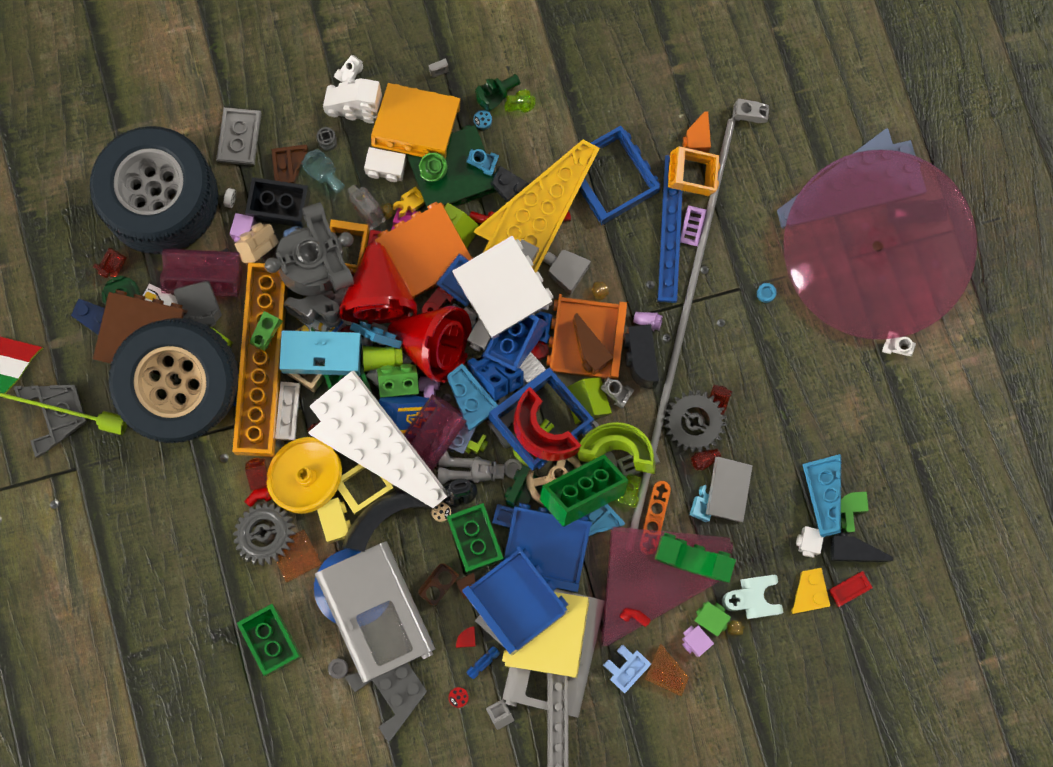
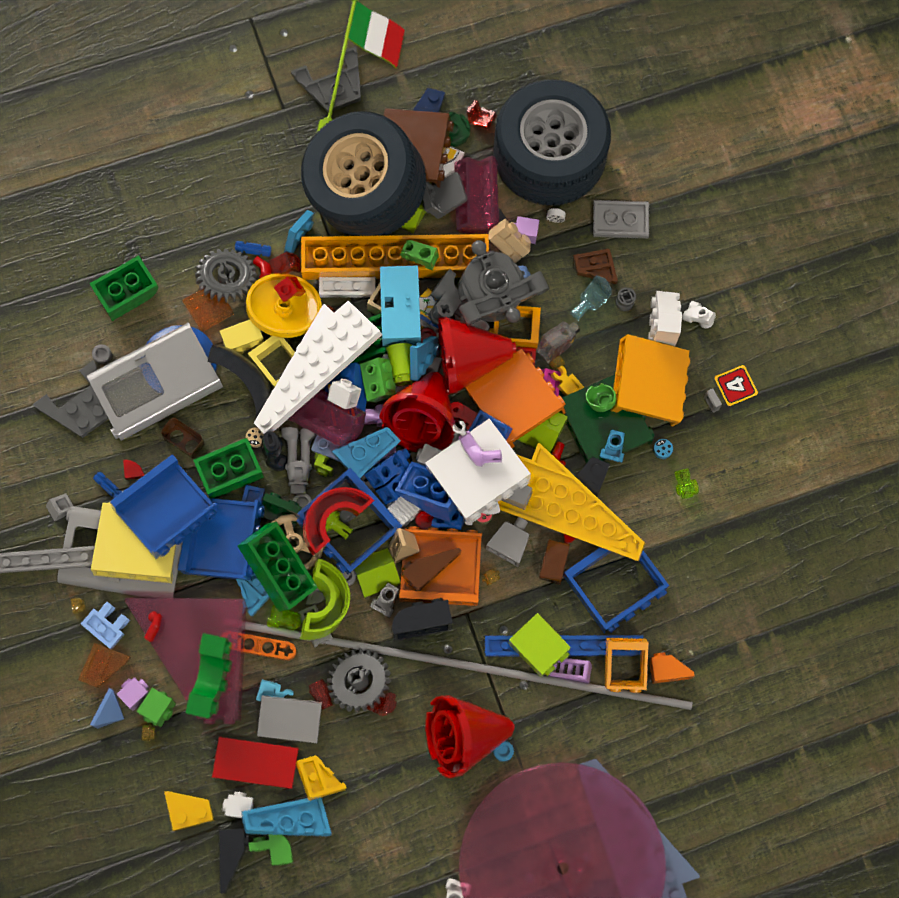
camera: 85 degrees right, 5 degrees down
black brick [245,177,311,228] -> none
white brick [364,147,407,182] -> none
red tile [449,687,469,708] -> none
reddish brown tile [456,573,475,599] -> none
dark green piece [475,74,521,111] -> none
lavender cone [633,312,663,331] -> none
light aqua piece [722,575,783,619] -> none
light grey leg [732,99,769,123] -> none
red tile [828,571,873,607] -> none
none -> clear yellow hinge [70,598,86,614]
none -> medium blue slope [90,688,124,729]
none -> red tile [212,737,299,789]
none -> blue axle [235,241,272,257]
none -> red bracket [274,276,306,302]
none -> dark azure wing [283,210,314,259]
none -> yellow wing [296,755,347,801]
none -> white brick [327,379,361,409]
none -> tan slope [388,528,420,563]
none -> red cone [426,695,514,778]
none -> lavender arm [453,421,502,467]
none -> lime brick [508,613,571,677]
none -> reddish brown piece [539,540,570,585]
none -> sticker [715,365,758,406]

